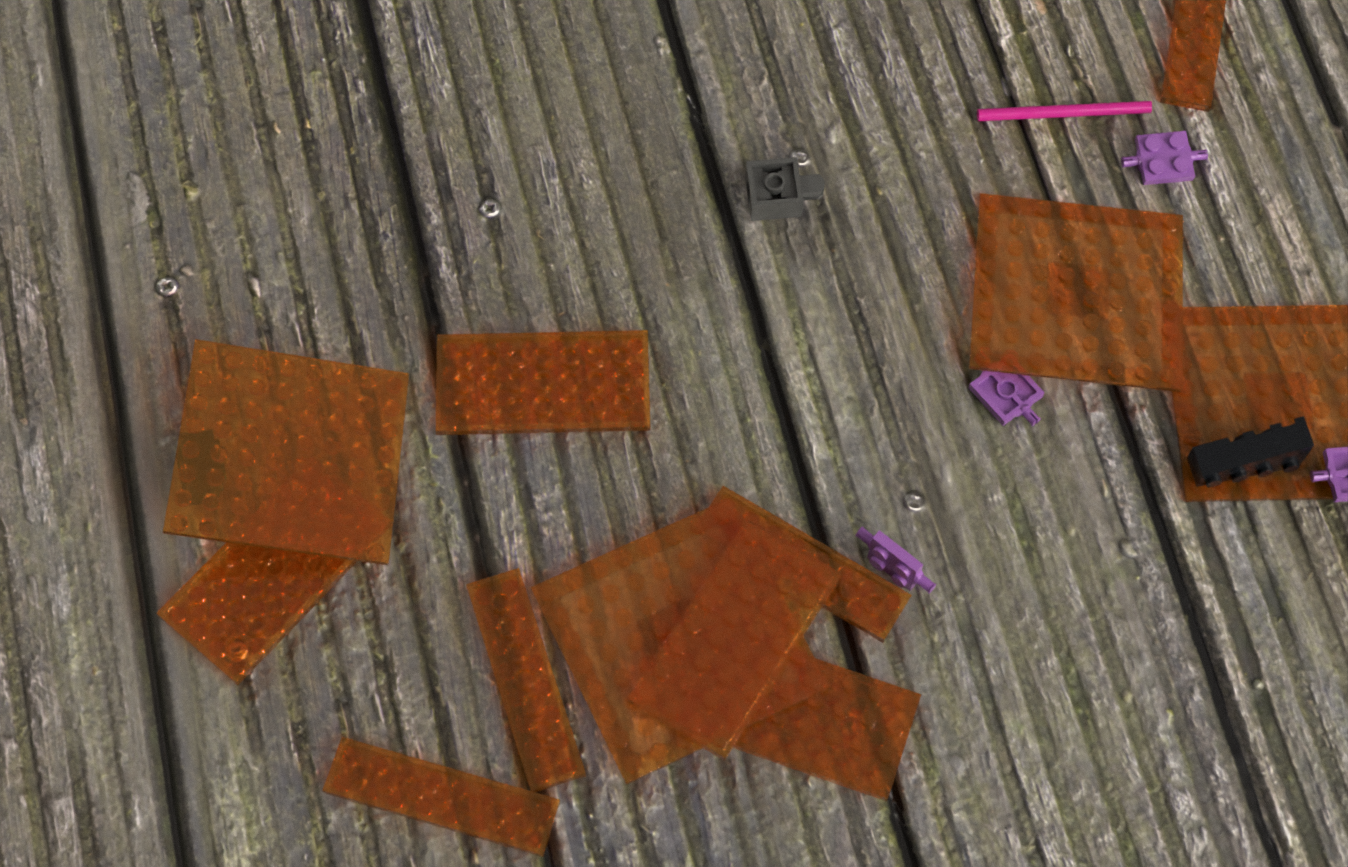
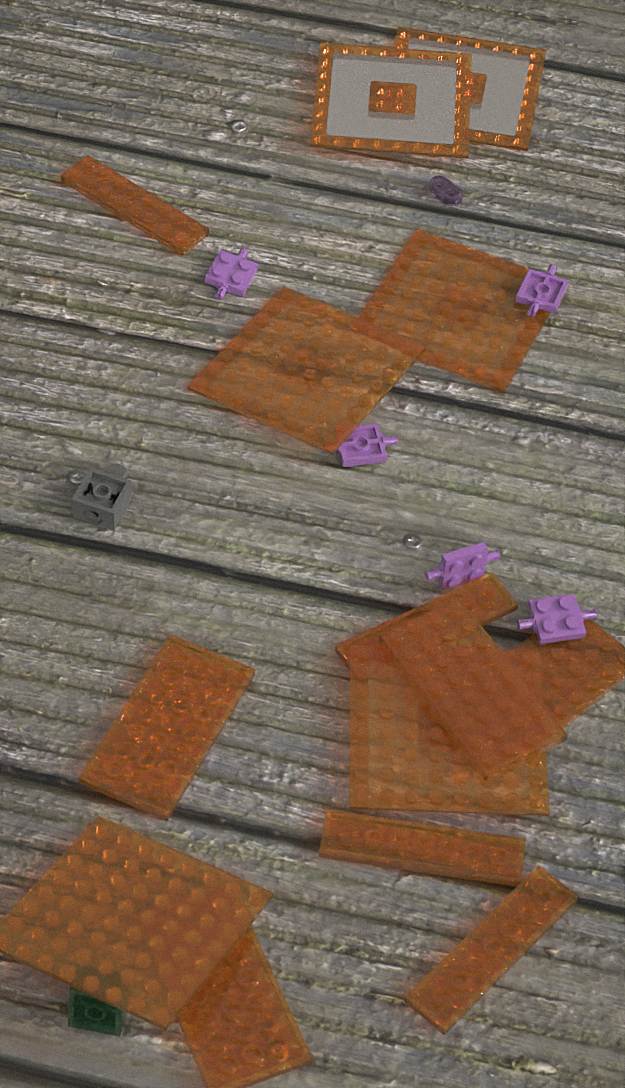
camera: 65 degrees left, 15 degrees down
dark pink piece [977,101,1152,122] -> none
black wedge [1187,416,1314,488] -> none
none -> medium lavender plate [517,593,597,644]

